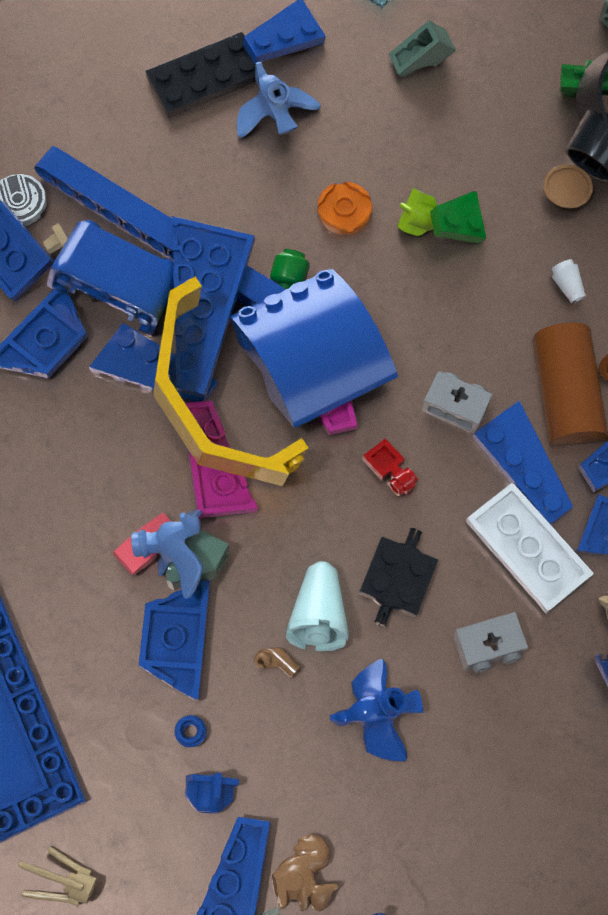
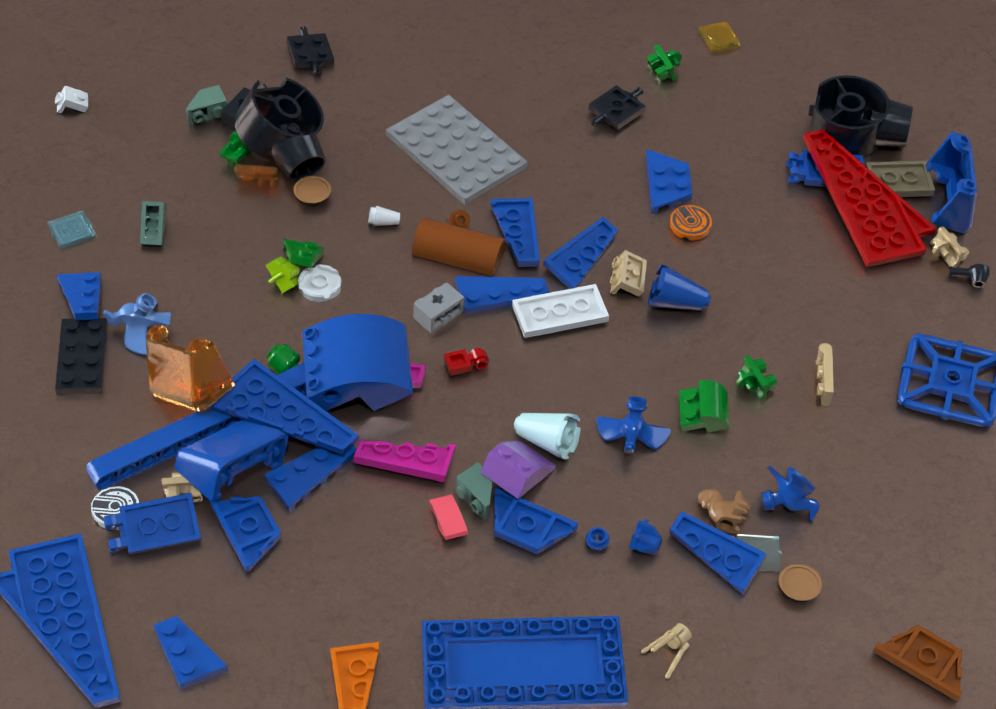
camera: 70 degrees left, 20 degrees down
medium blue animal [131,510,204,599] -> none
yellow panel [153,276,308,486] -> none
medium nougat arm [254,647,301,678] -> none
orange tile [318,182,372,234] -> none
black plate [358,528,438,627] -> none
light grey brick [453,612,528,673] -> none
none -> clear orange windscreen [146,325,235,412]
none -> clear orange plate [235,164,279,189]
none -> white tile [298,264,342,302]
none -> medium lavender slope [481,440,556,499]
none -> green brick [679,380,730,433]
none -> green hips [736,355,777,400]

